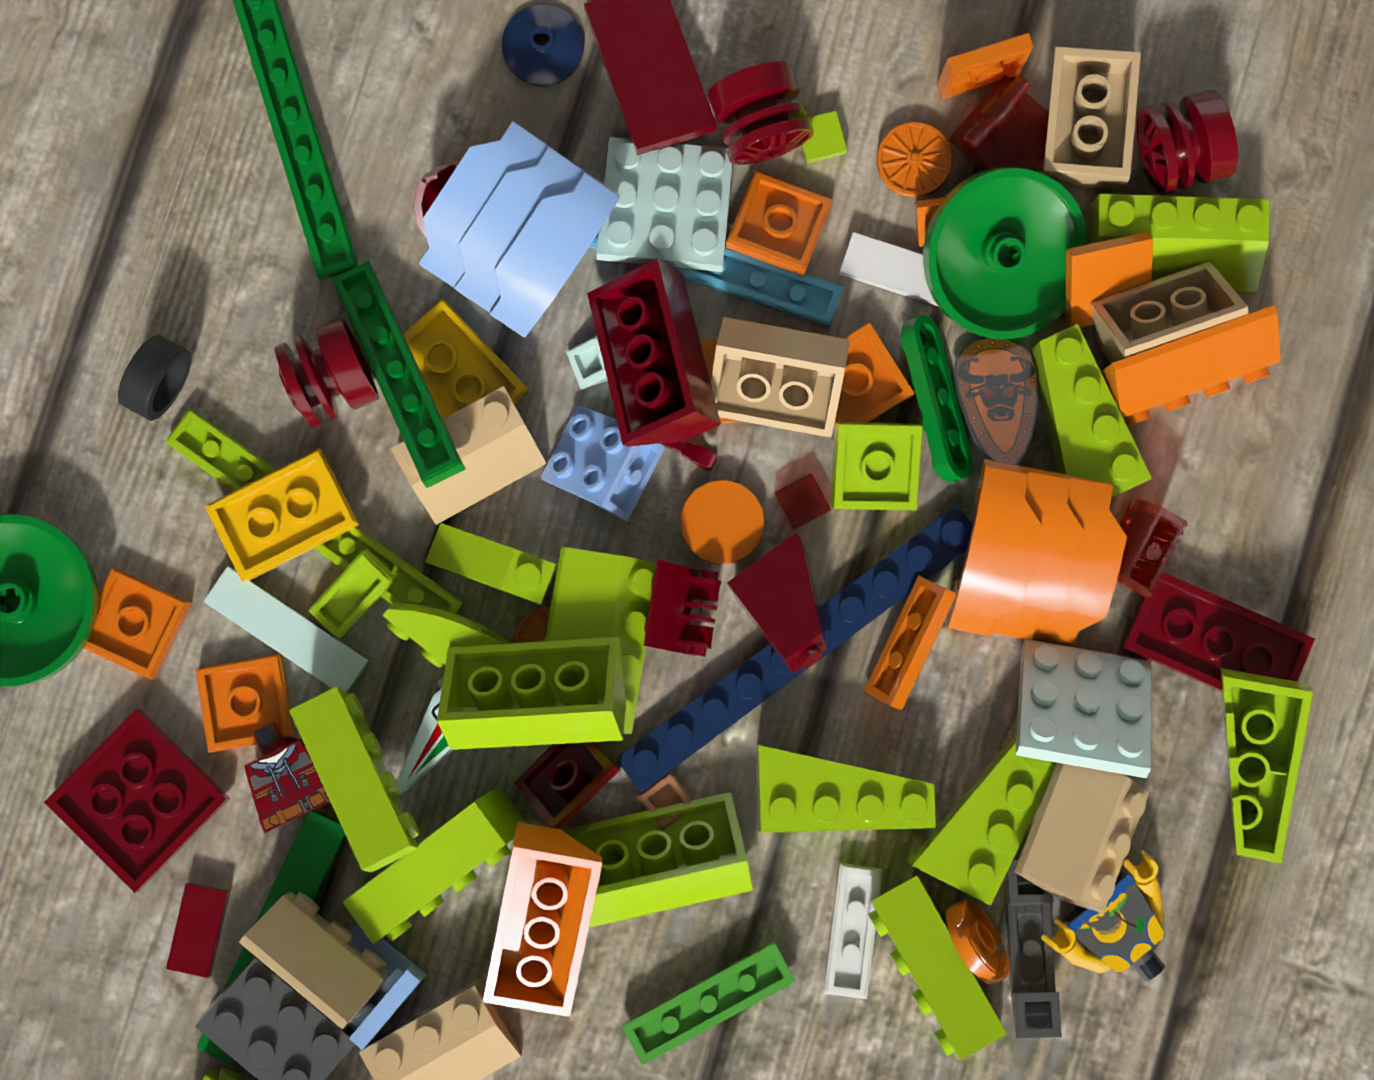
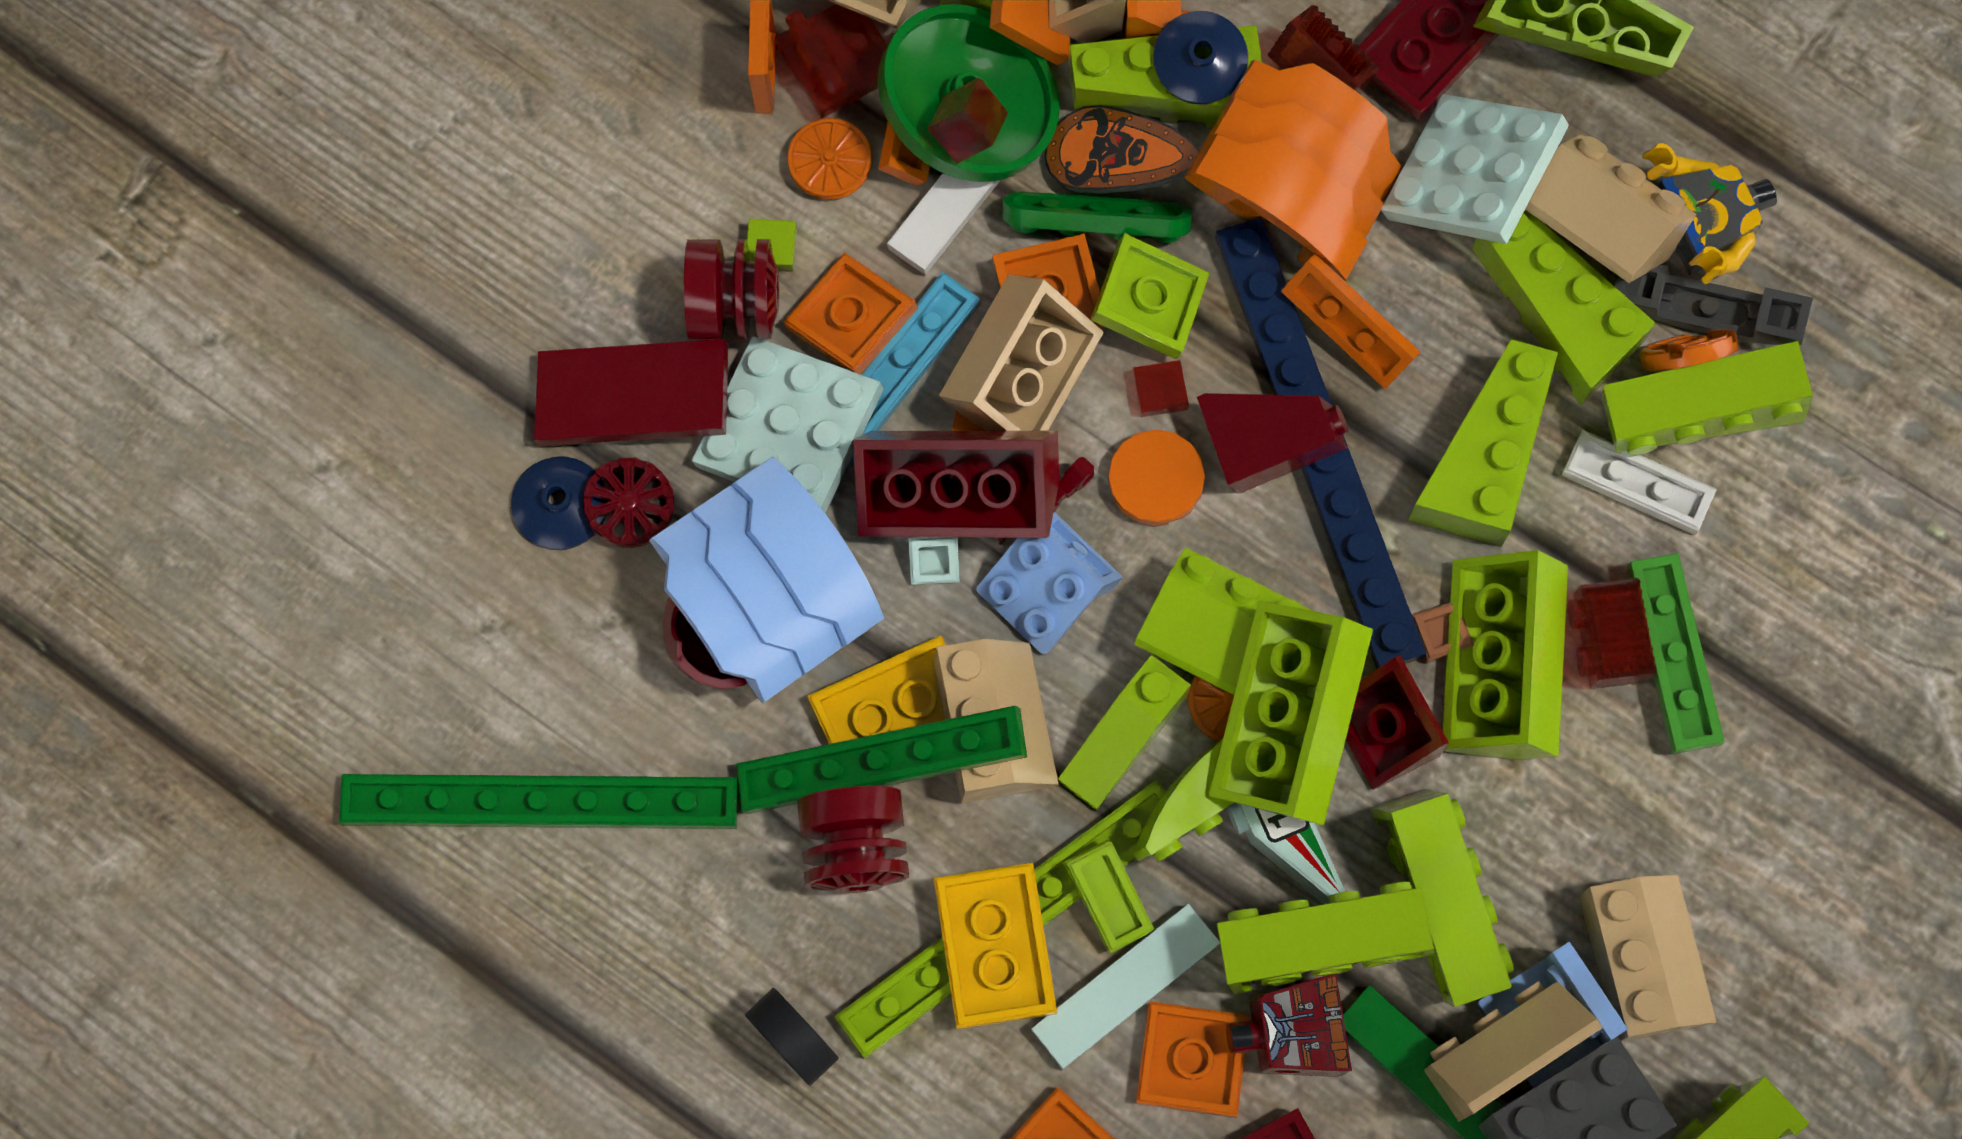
camera: 70 degrees left, 10 degrees down
orange slope [483,822,603,1017] -> none
dark red hinge [643,559,722,657] -> none
none -> dark red wheel [583,457,674,548]
none -> clear red brick [928,77,1008,164]
none -> dark blue dish [1153,11,1248,104]
none -> clear red brick [1567,578,1656,690]

